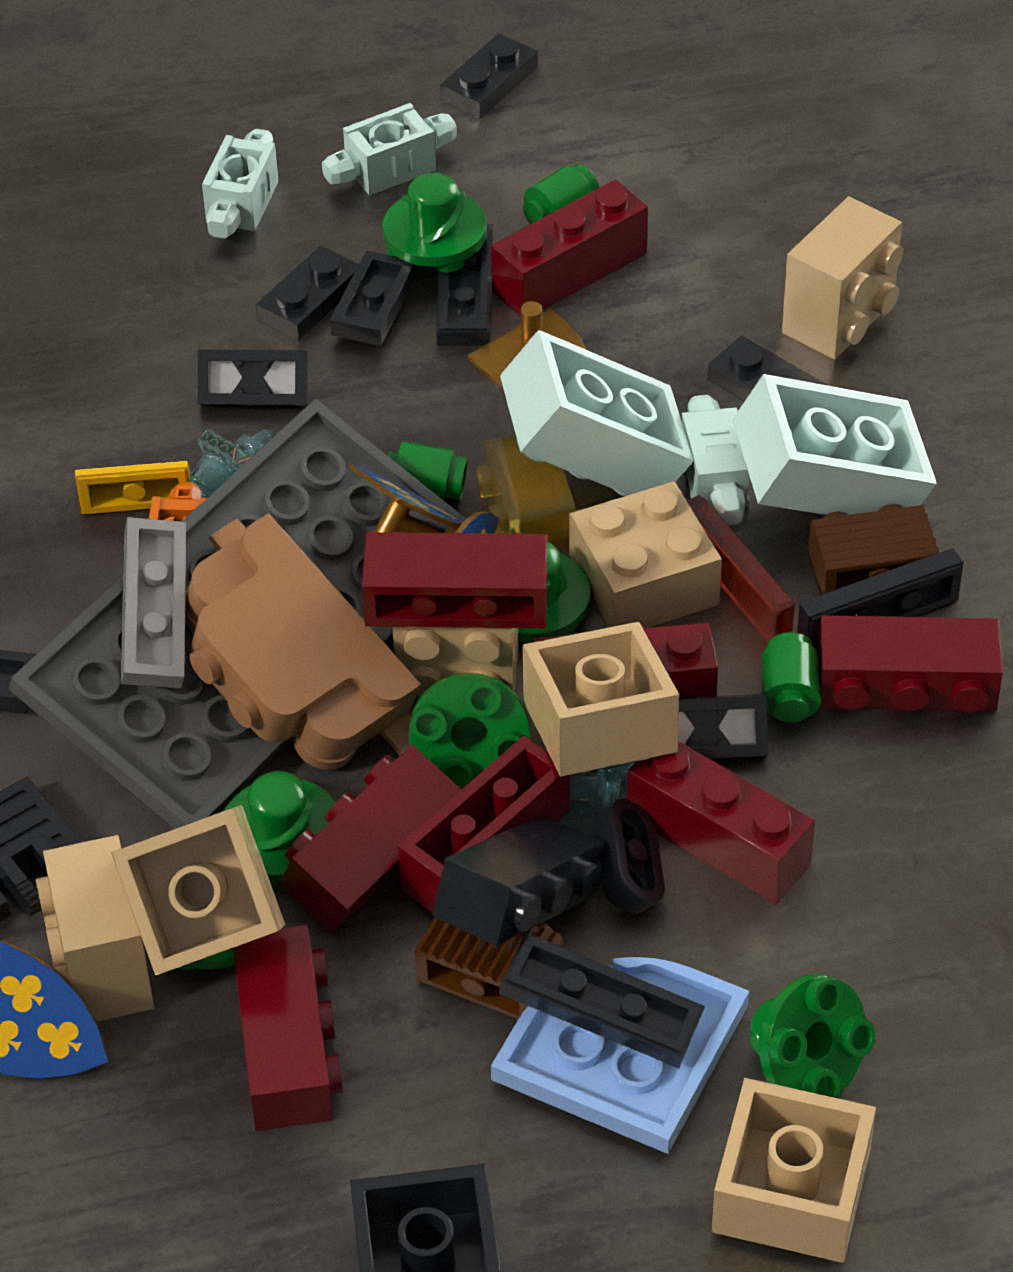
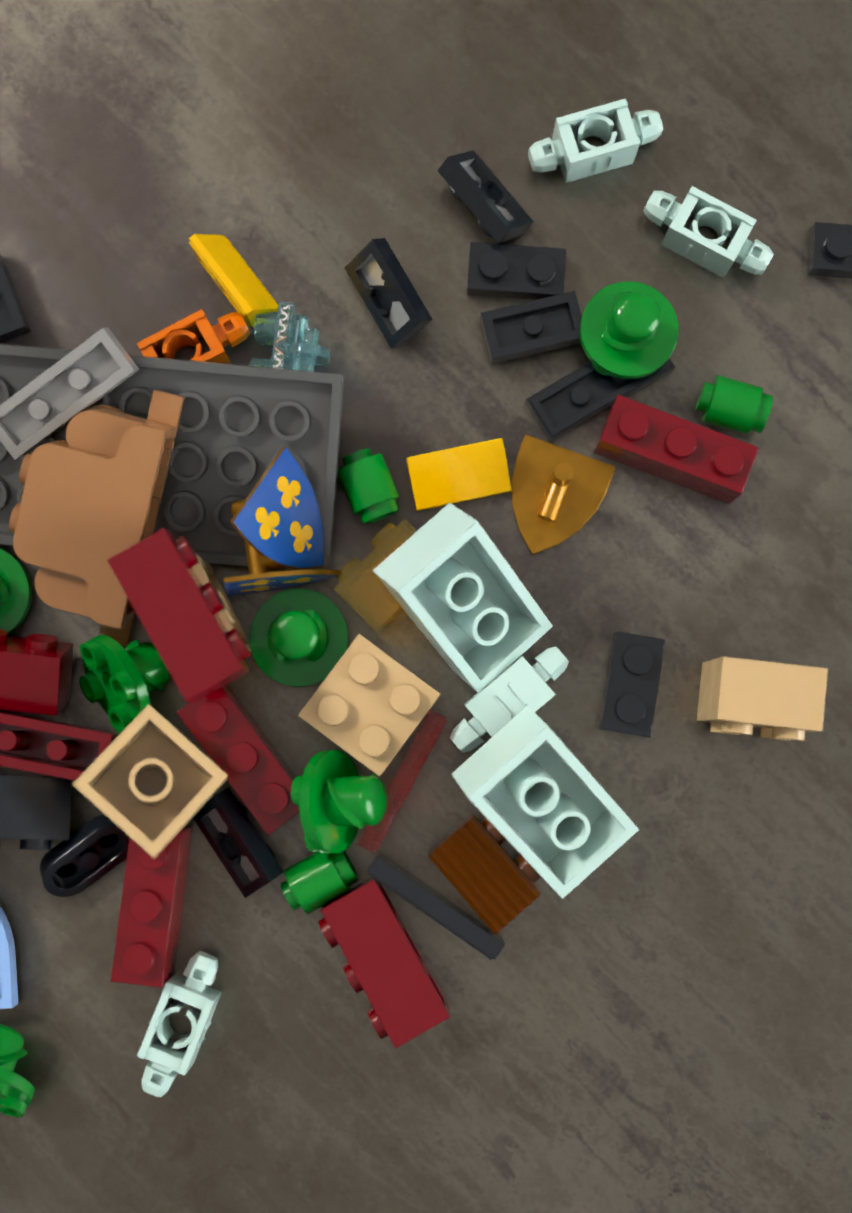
camera: 60 degrees right, 35 degrees up
none -> light aqua piece [137,951,222,1097]
none -> green plate [291,750,387,853]
none -> yellow slope [406,438,512,511]
none -> black piece [437,150,534,243]

